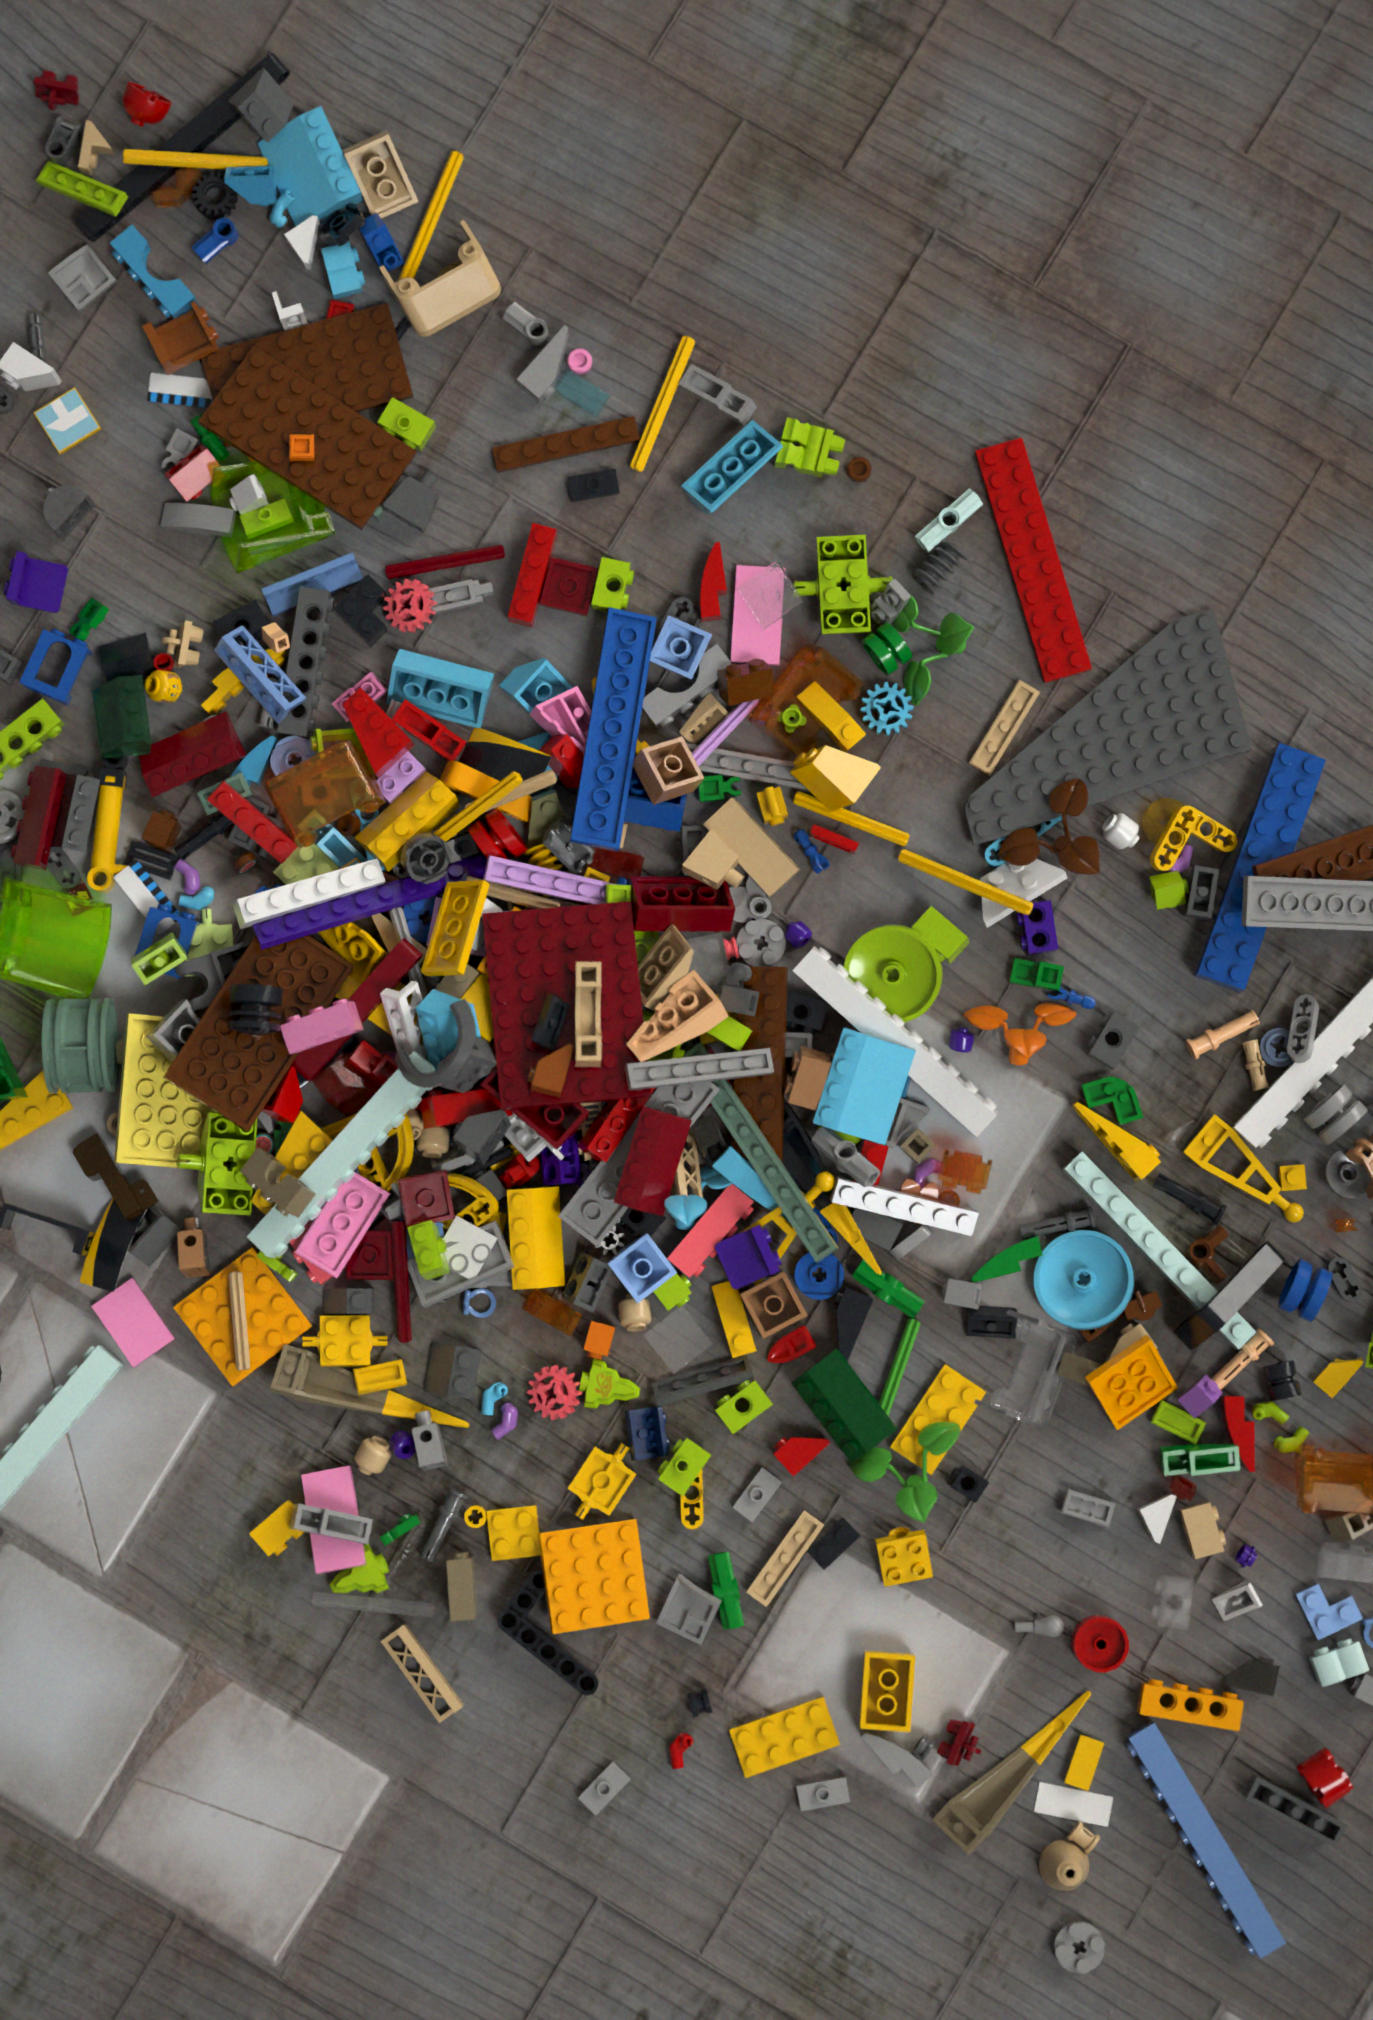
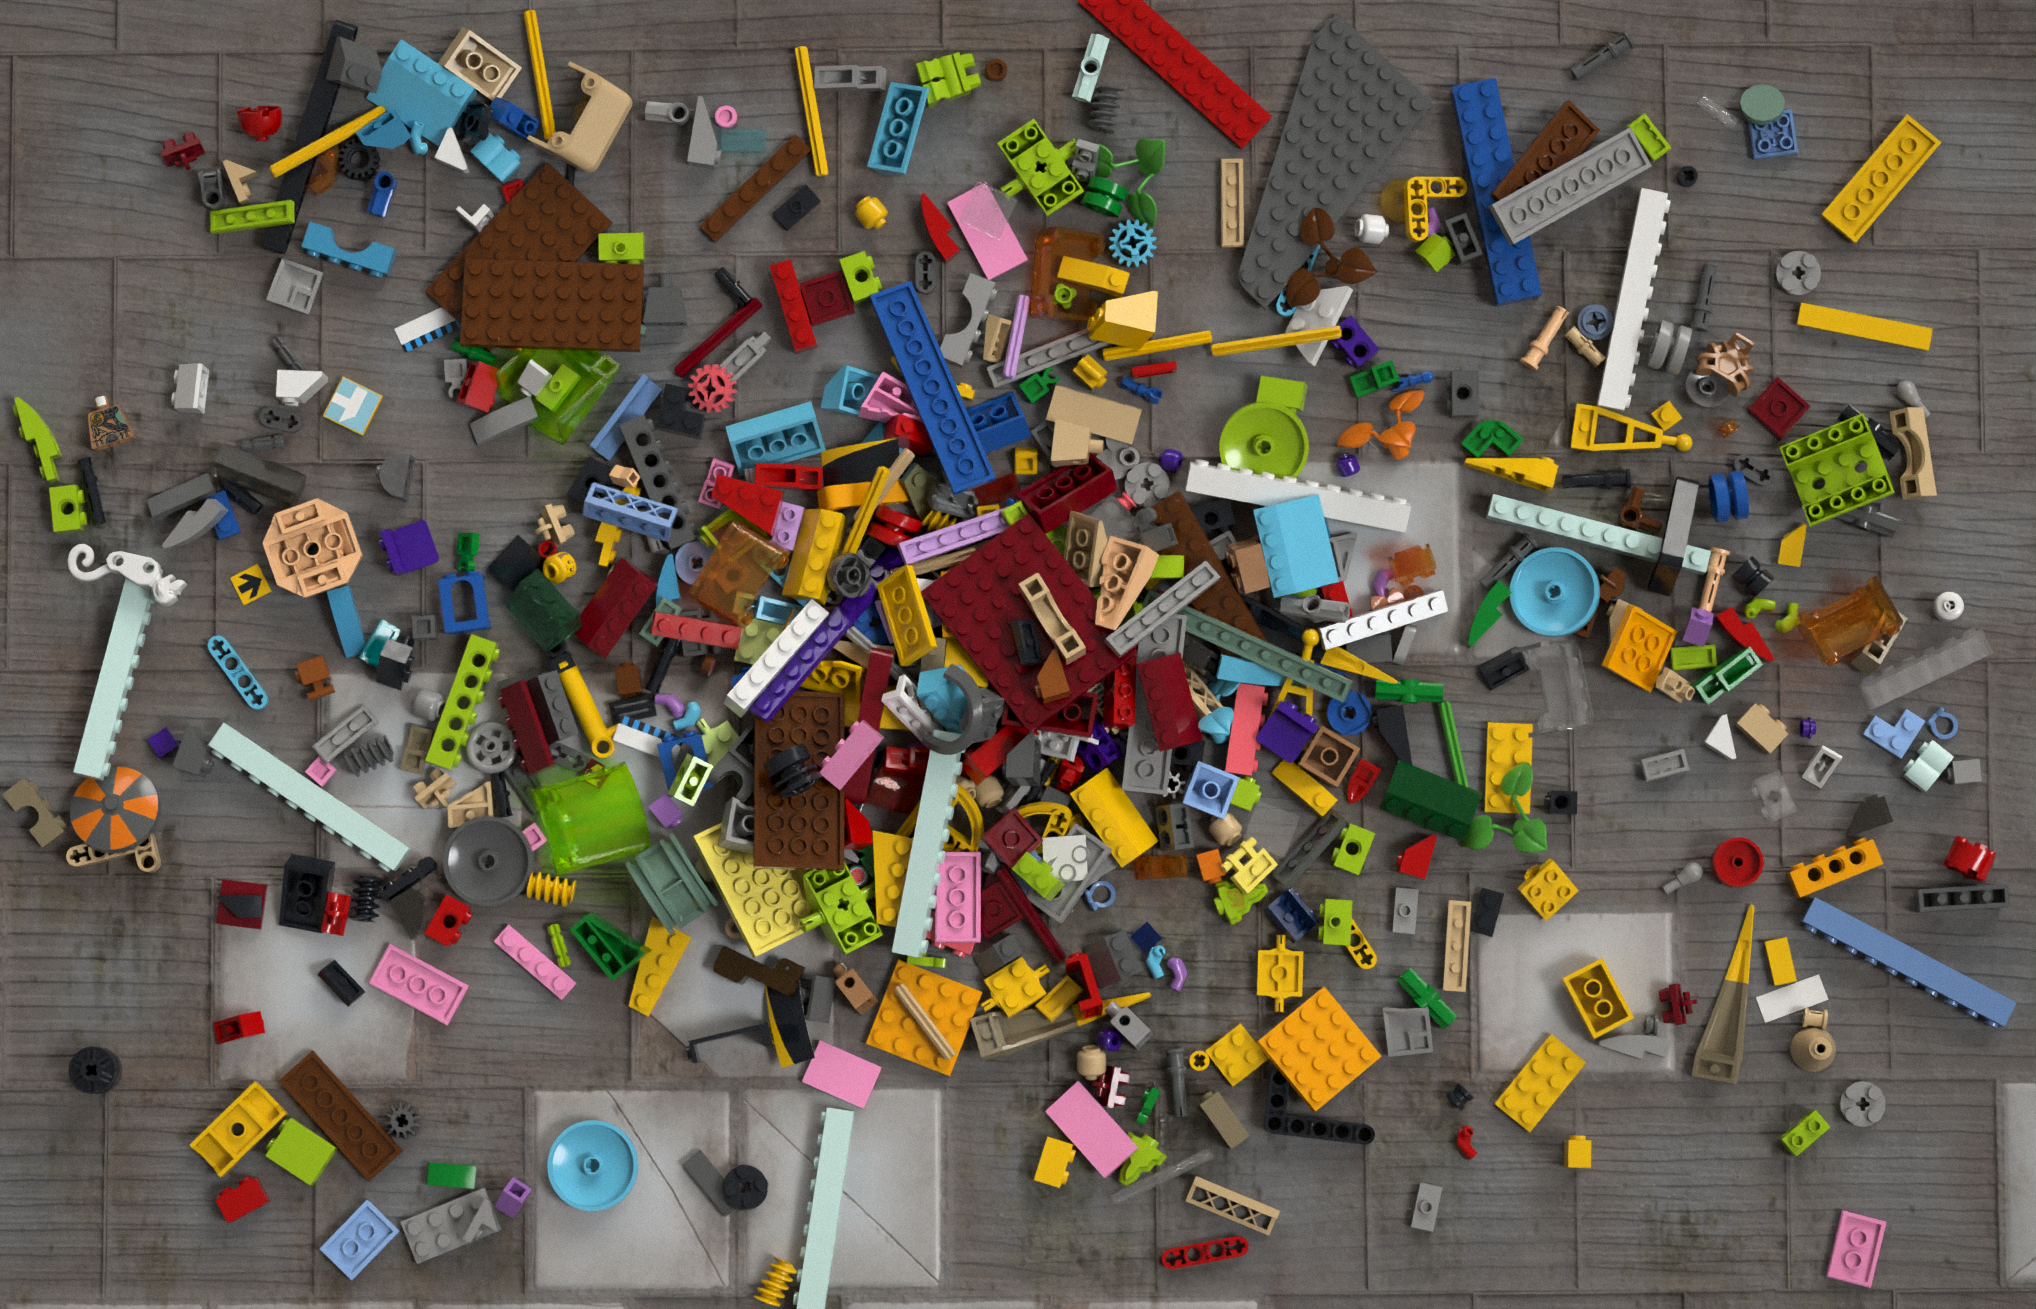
camera: 30 degrees left, 0 degrees up
dark orange panel [142,301,220,375] -> none
dark tan arch [240,1148,316,1218] -> none
orange tile [289,434,314,461] -> none
light grey slope [289,1504,373,1544] -> none
reddish brown tile [336,811,361,836] -> none
coral gear [527,1365,582,1420] -> none
medium nougat brick [633,736,704,805] -> none
light blue slope [650,615,712,680] -> none
reddish brown brick [717,659,774,706] -> none
light grey plate [796,1776,850,1811] -> none
dark tan brick [899,1128,935,1164] -> none
light grey brick [942,1278,983,1310] -> none
dark tan brick [1057,1351,1101,1386] -> none
clear red plate [1169,1475,1197,1501] -> none
light grey beam [1287,994,1319,1063] -> none
none -> medium lavender brick [649,793,684,829]
none -> black axle [714,267,752,307]
none -> yellow head [855,196,888,230]
none -> yellow slope [1015,447,1037,474]
none -> red panel [1065,952,1103,1020]
none -> dark red hips [1091,1066,1130,1108]
none -> clear blue tile [1130,922,1162,953]
none -> red beam [1161,1236,1249,1269]
none -> light yellow plate [1220,837,1278,895]
none -> yellow brick [1564,1135,1591,1168]
none -> tan hips [1655,667,1695,703]
none -> lime brick [1778,1110,1830,1157]

